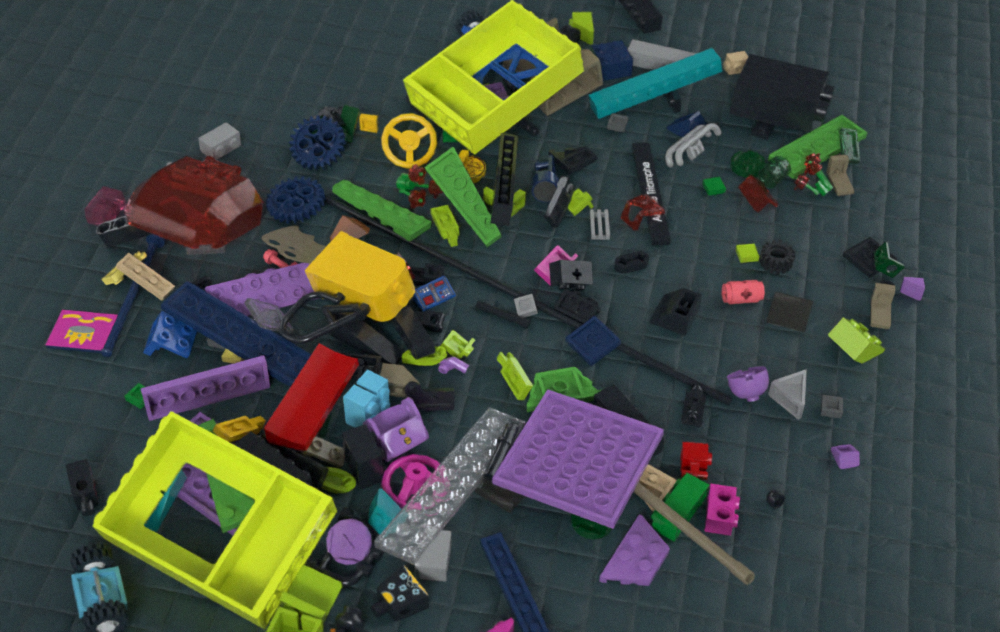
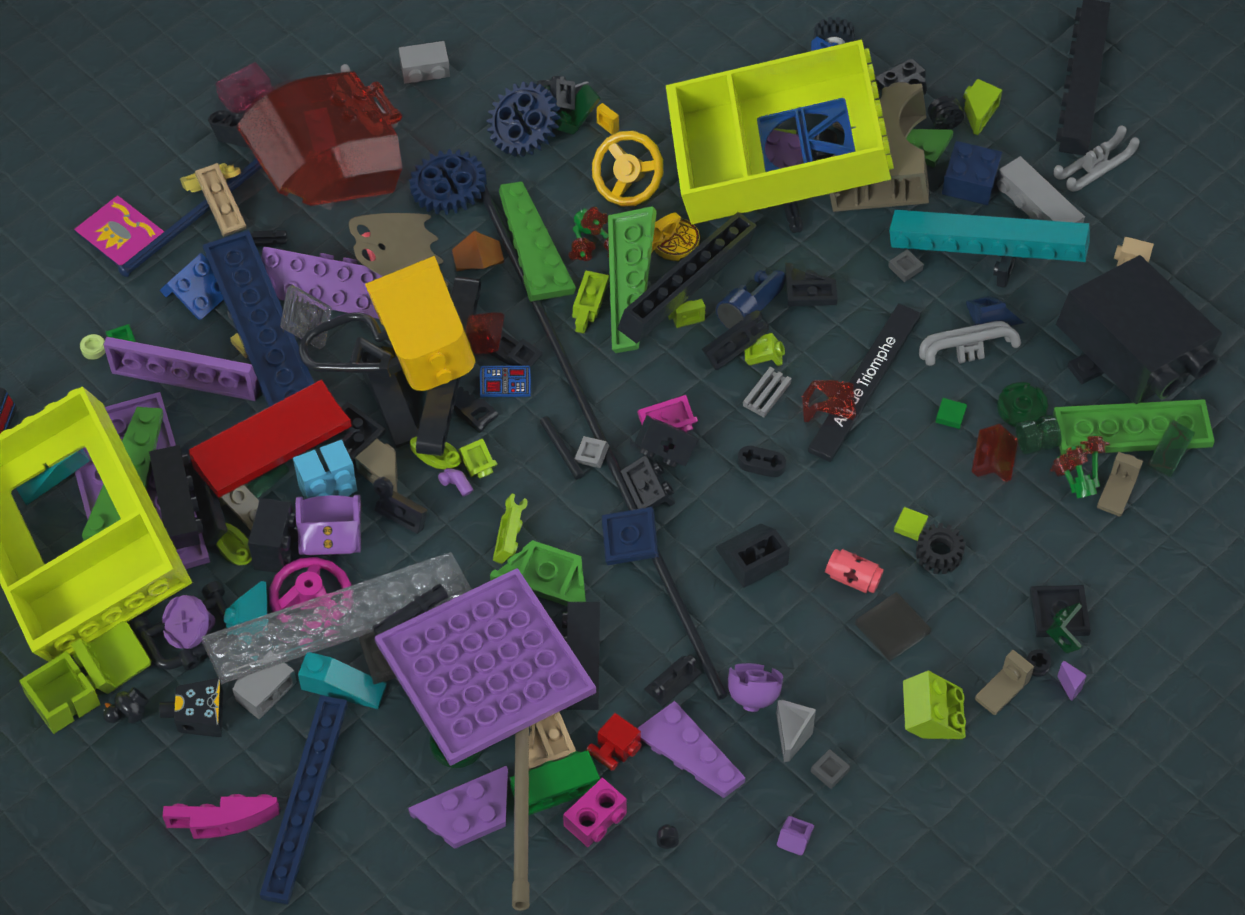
camera: 35 degrees right, 10 degrees up
yellow hinge [213,415,266,443] -> none
none -> yellowish green tile [80,334,105,360]
none -> teal slope [298,651,387,709]
none -> medium lavender wing [637,701,745,798]
none -> light grey piece [1054,125,1140,192]

